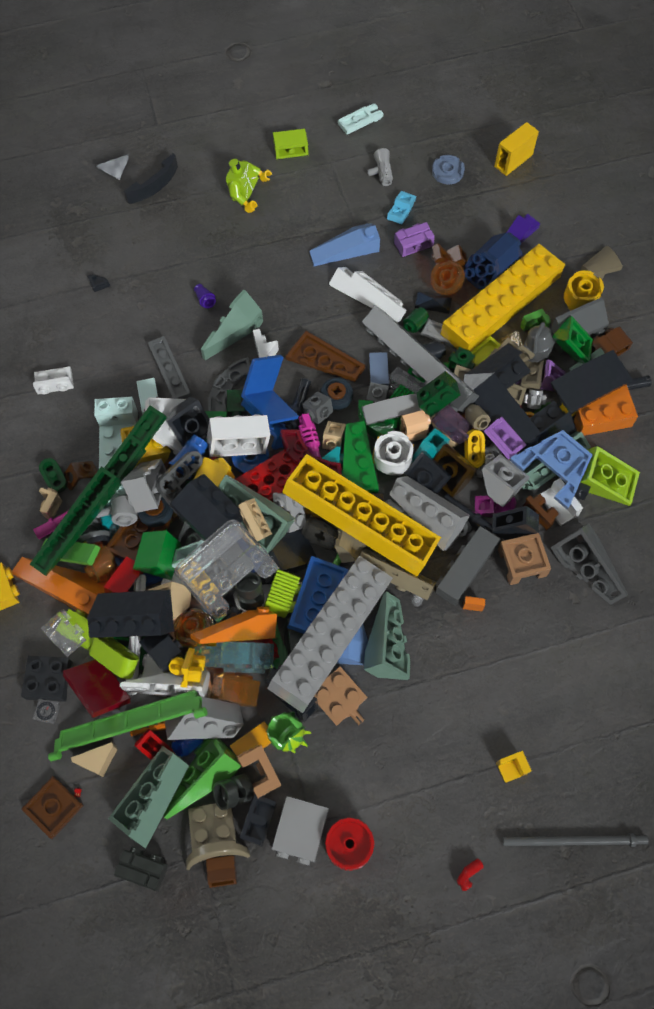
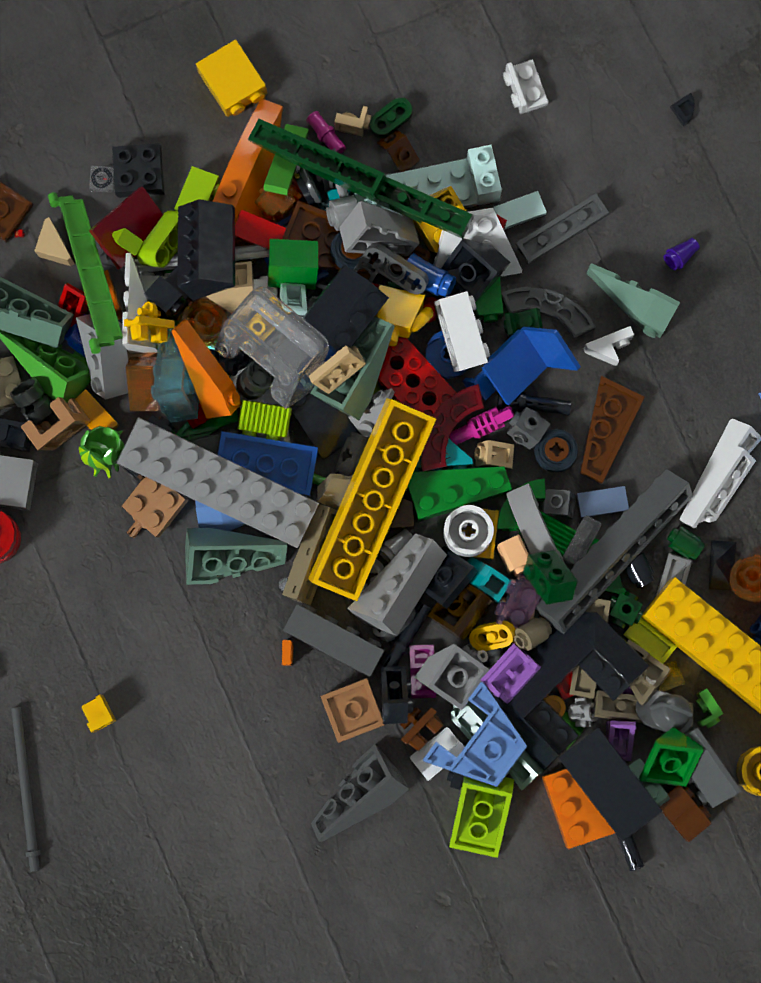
camera: 85 degrees right, 15 degrees up
clear cylinder [41,609,86,657] -> none
none -> lime slope [112,228,143,256]

